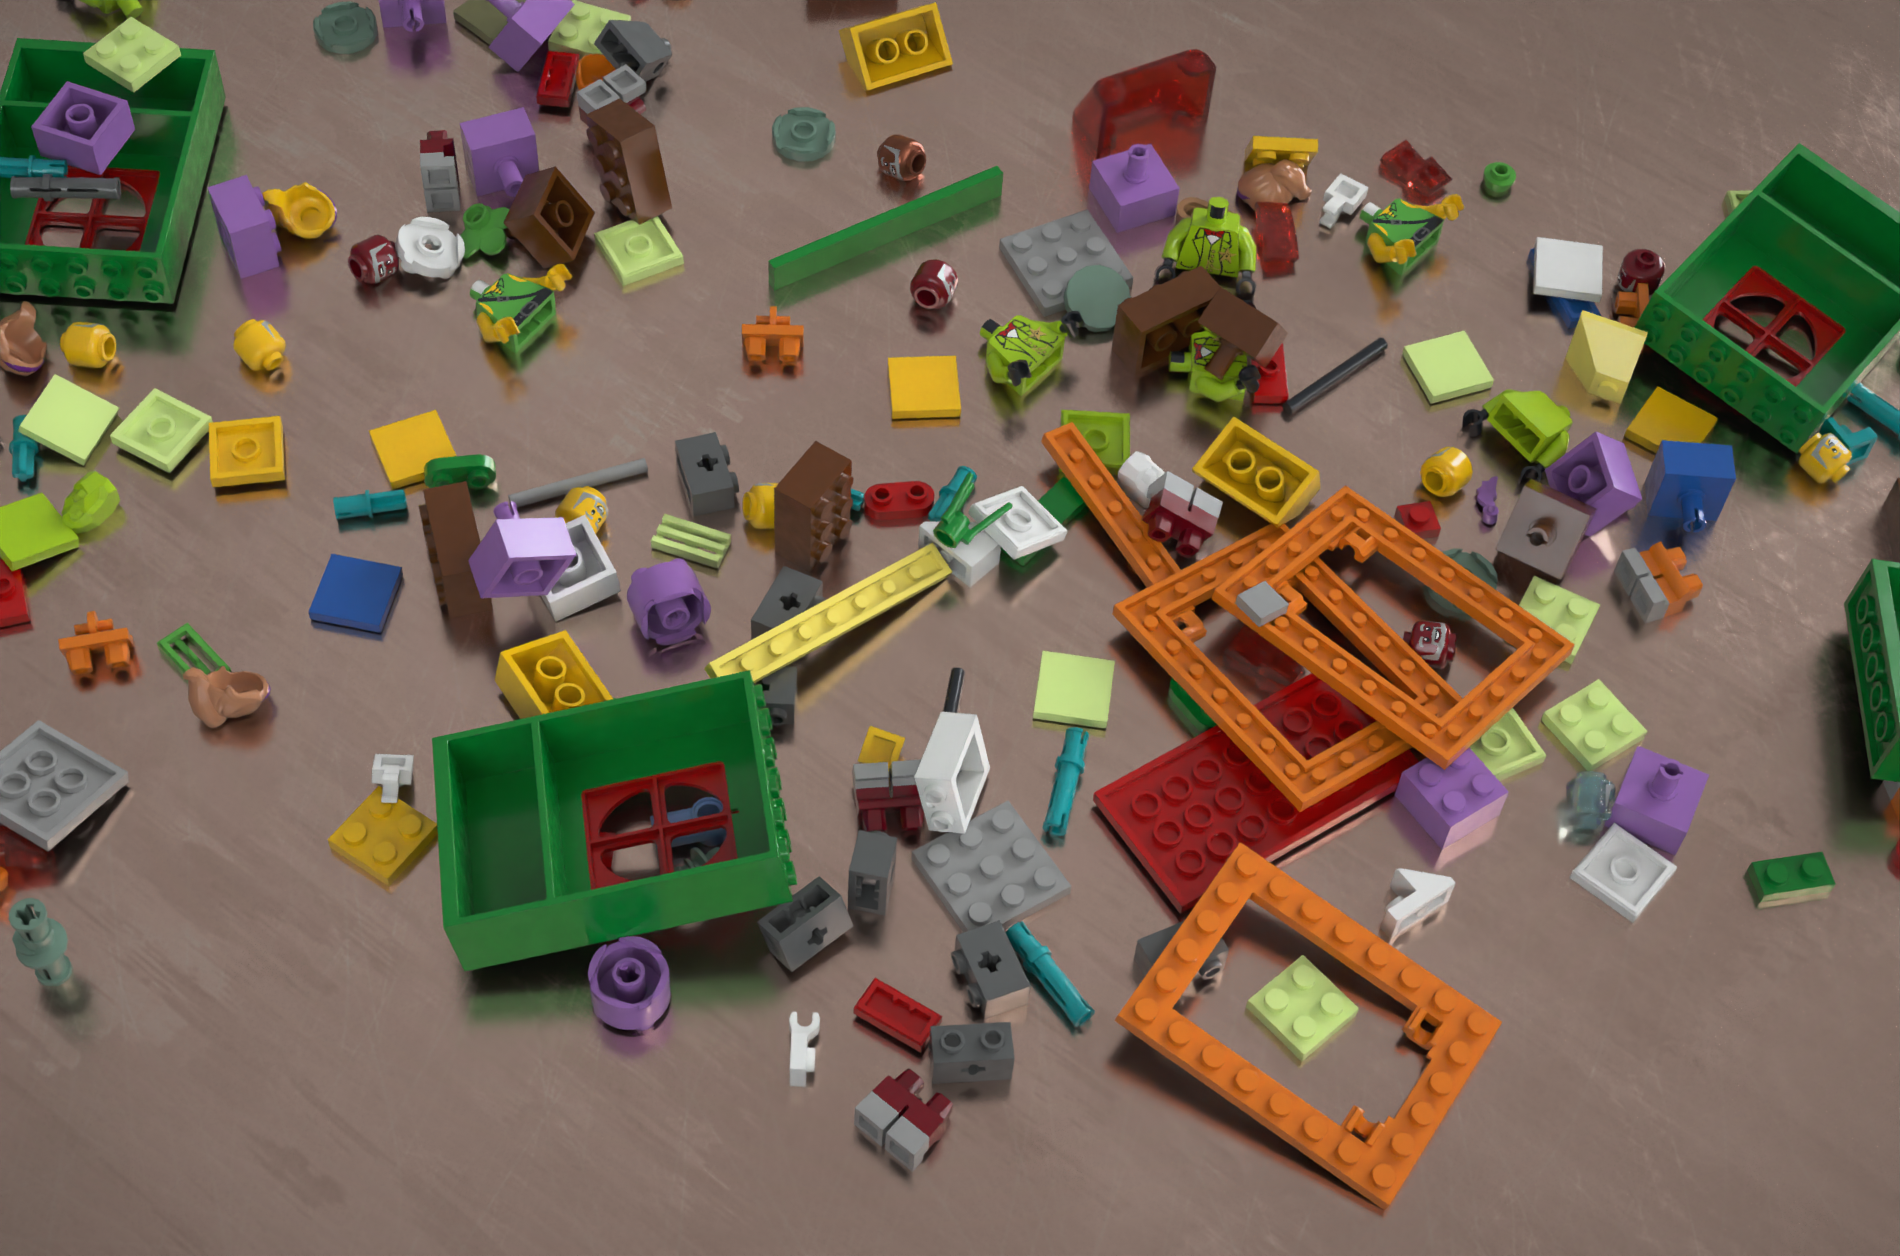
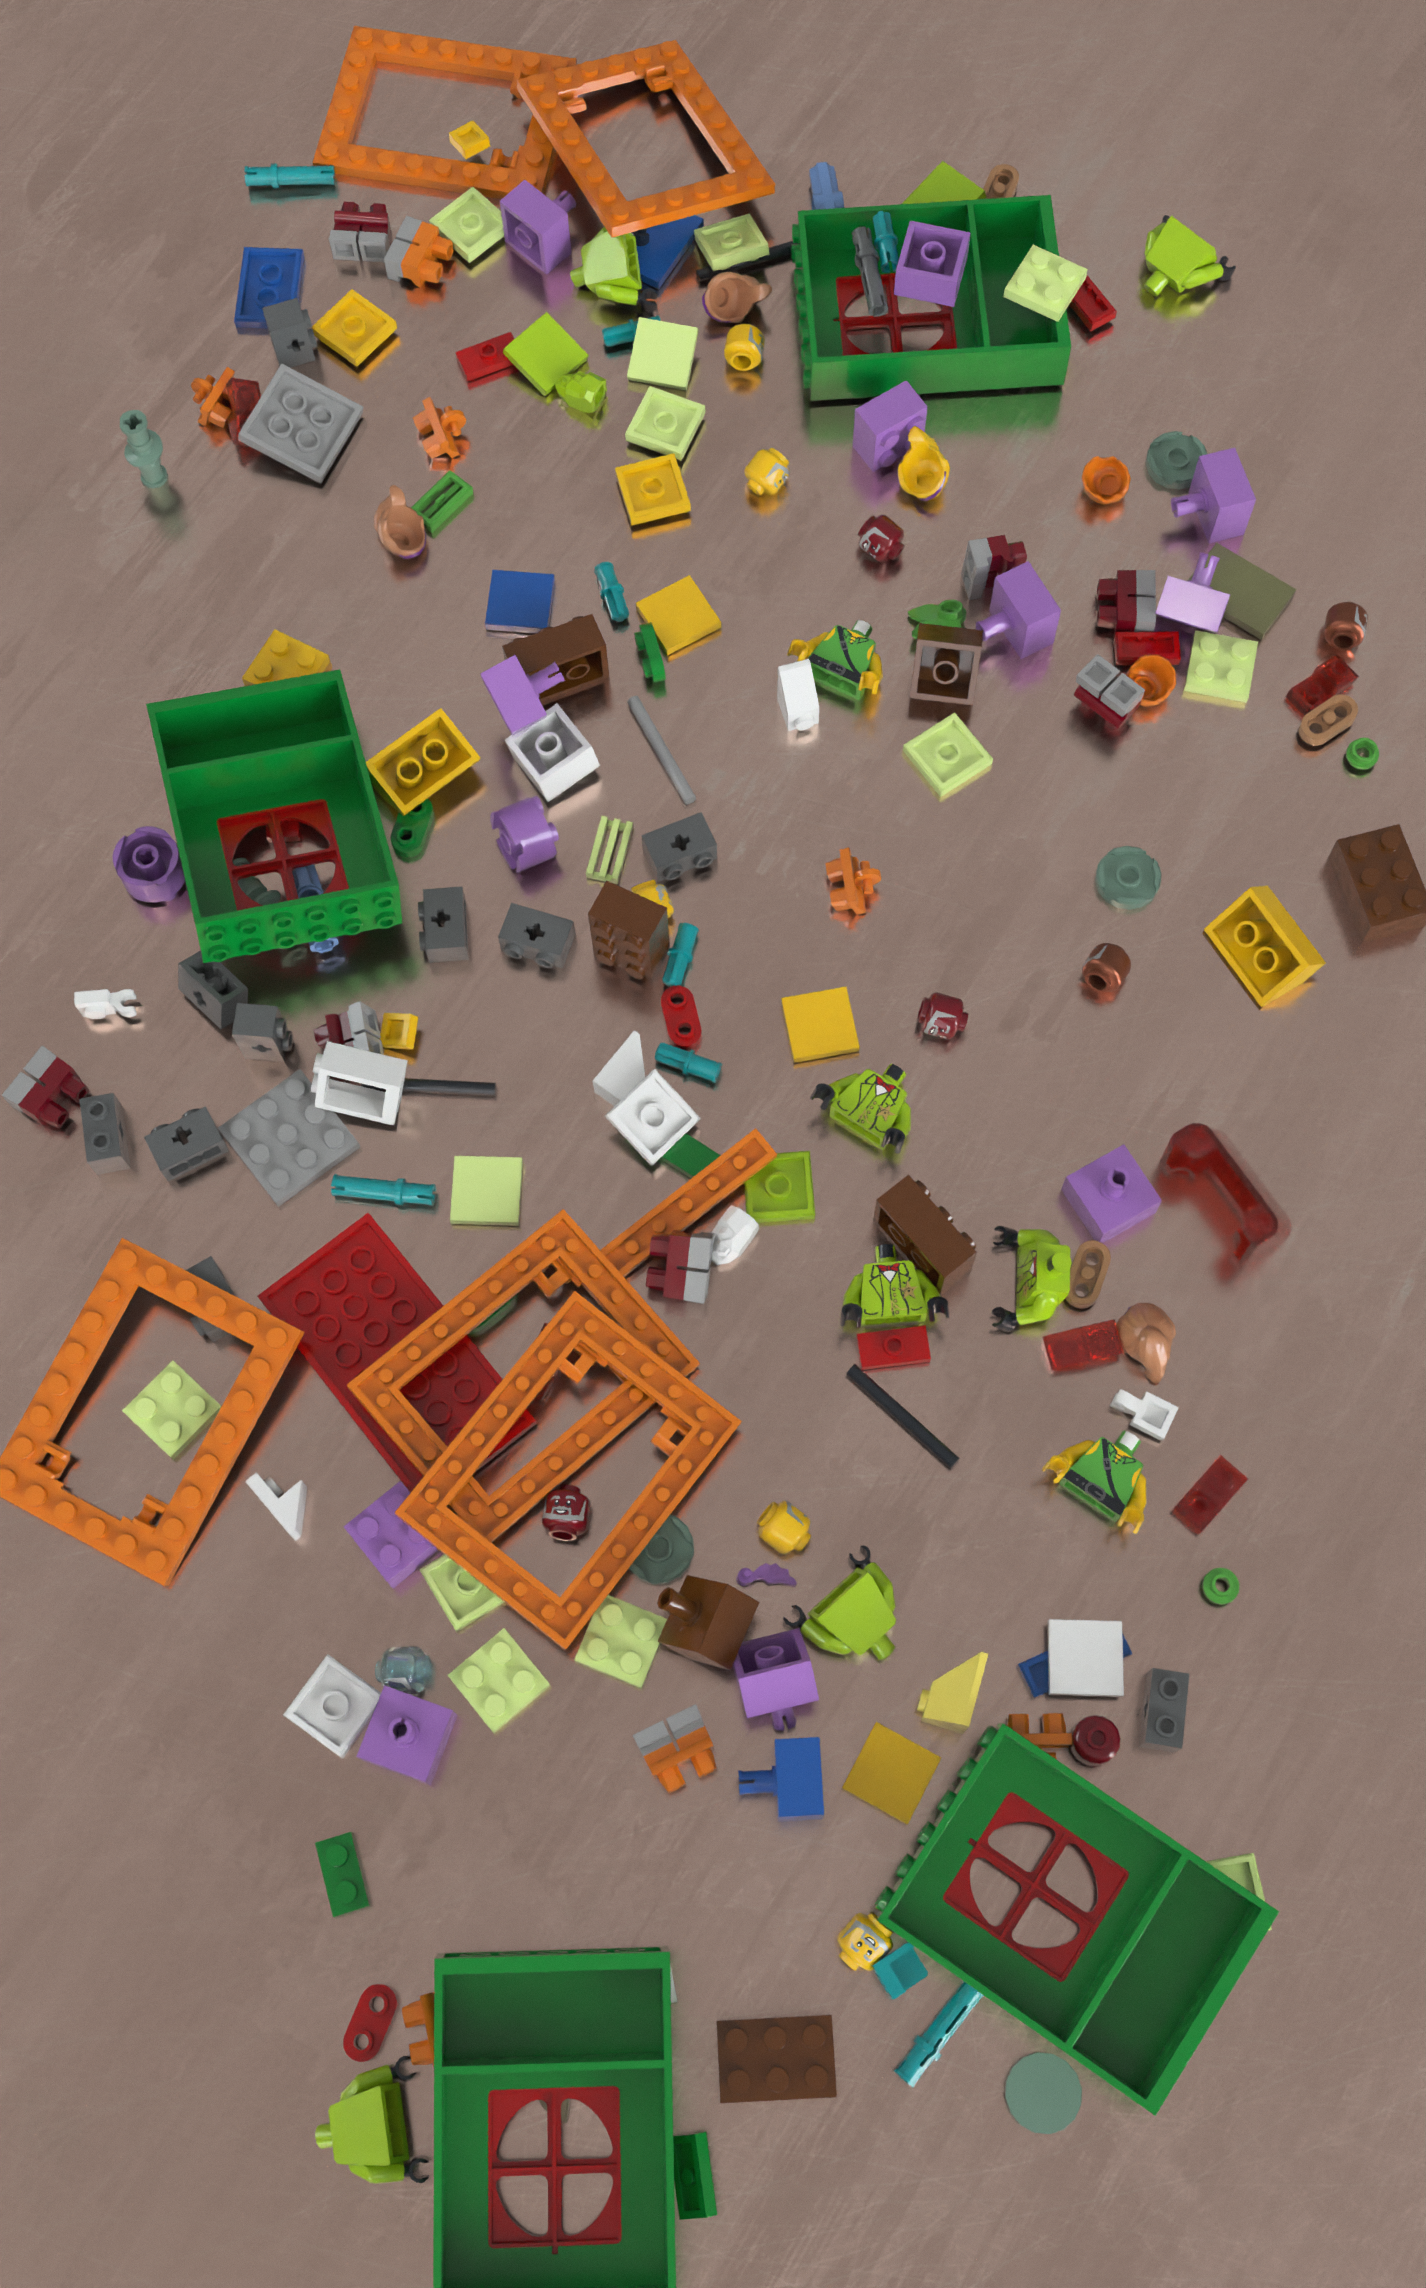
camera: 90 degrees right, 15 degrees up
white plate [372,754,414,803] -> none
white plate [395,217,465,279] -> none
yellow head [555,486,608,534] -> none
reddish brown brick [586,98,672,225] -> none
dark grey torso [594,20,672,82] -> none
light yellow plate [704,542,953,683] -> none
green tile [768,166,1003,291] -> none
red plate [853,978,942,1053] -> none
green plant [933,473,1013,548] -> none
light grey plate [999,209,1134,317] -> none
teal pin [1006,921,1095,1027] -> none
sand green tile [1063,265,1131,332] -> none
yellow slope [1192,417,1320,528] -> none
reddish brown brick [1198,287,1288,380] -> none
light grey tile [1235,581,1289,627] -> none
yellow plate [1244,136,1318,170] -> none
red plate [1395,501,1441,539] -> none
yellowish green tile [1402,330,1494,404] -> none
none -> white slope [777,659,819,731]
none -> orange hair [1082,456,1131,504]
none -> dark red hips [1097,570,1156,636]
none -> dark grey brick [1138,1668,1189,1753]

